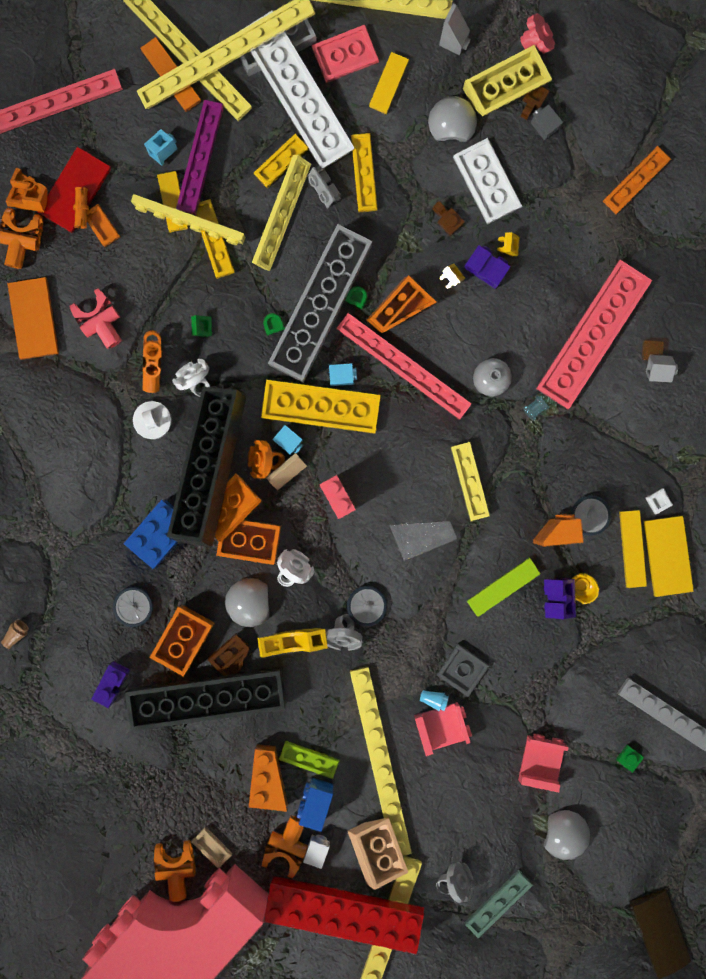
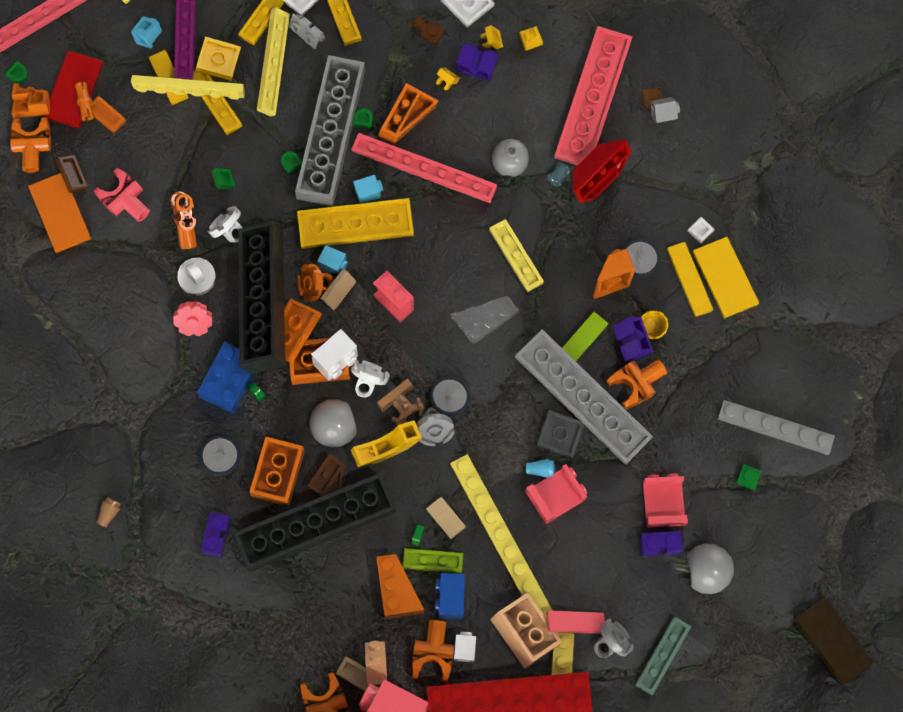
camera: 15 degrees left, 15 degrees down
none -> green tile [5,61,29,84]
none -> reddish brown tile [56,155,88,193]
none -> coral plant [173,301,213,336]
none -> yellow plate [196,37,241,81]
none -> green tile [247,382,266,402]
none -> white brick [311,329,358,381]
none -> light nougat brick [365,641,387,685]
none -> medium nougat piece [377,379,424,425]
none -> green tile [411,525,425,546]
none -> tan tile [426,497,466,540]
none -> light grey plate [515,330,653,465]
none -> yellow tile [519,26,543,51]
none -> coral tile [546,610,605,634]
none -> red wedge [573,139,632,203]
none -> orange connector [606,359,667,410]
none -> dark purple brick [639,531,683,557]

